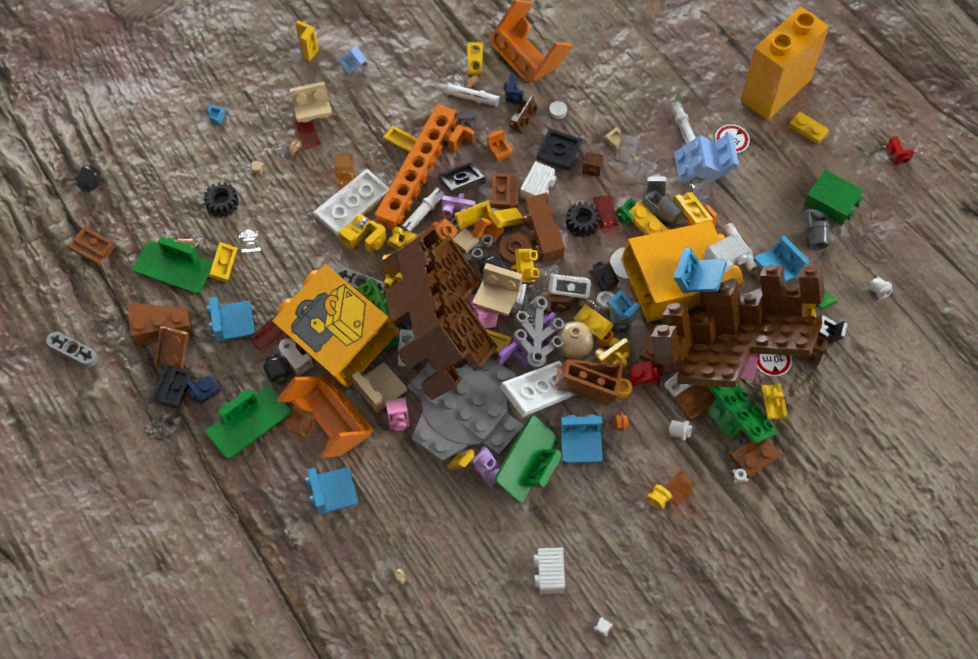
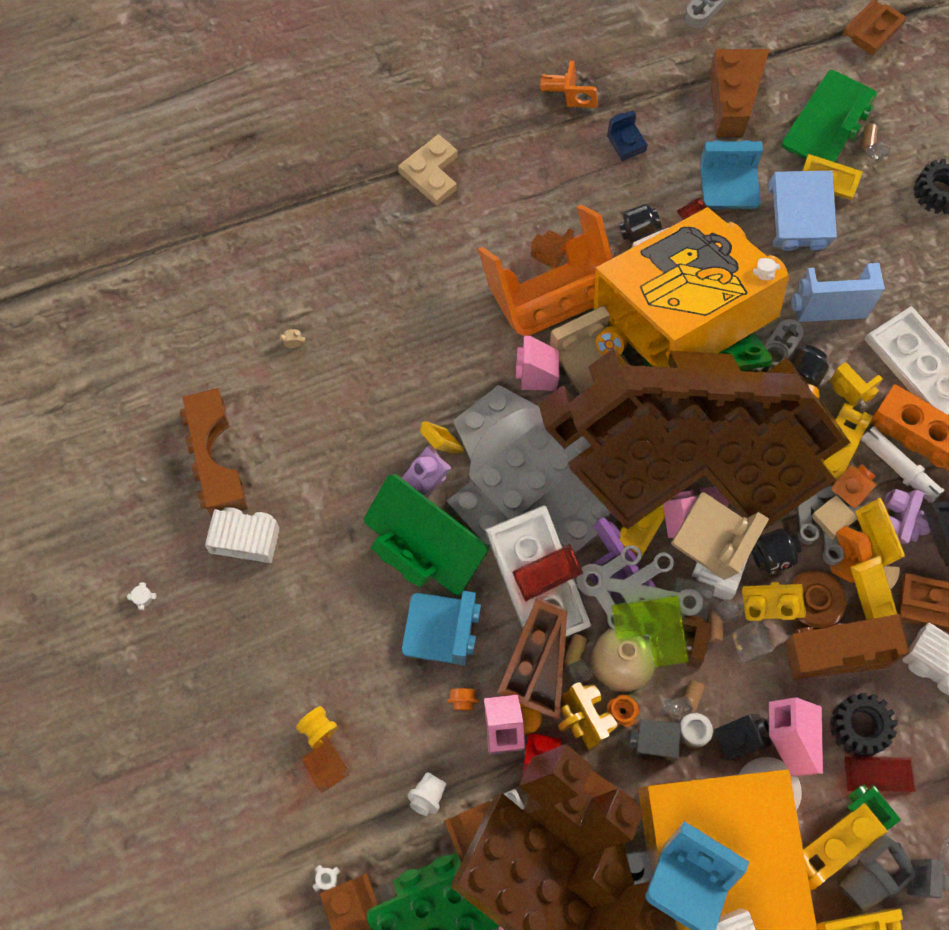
camera: 100 degrees right, 5 degrees up
black plate [151,365,193,409] -> none
dark orange plate [154,326,189,369] -> none
green bracket [206,386,291,459] -> none
clear tile [239,229,261,252] -> none
dark azure bracket [305,467,358,515] -> none
yellow leg [338,214,371,250] -> none
white brick [548,273,591,299] -> none
yellow plate [573,304,614,340] -> none
dark azure bracket [606,290,640,321] -> none
none -> dark orange arch [180,388,248,518]
none -> tan plate [398,134,458,206]
none -> bright pink slope [484,695,525,754]
none -> clear red tile [512,544,583,602]
none -> orange bracket [540,61,598,108]
none -> light orange tile [595,326,627,355]
none -> clear neon green plate [611,595,689,667]
none -> white piece [753,258,780,280]
none -> light blue panel [768,171,837,251]
none -> bright pink slope [769,697,823,777]
none -> black head [789,345,829,388]
none -> light blue panel [791,263,885,322]

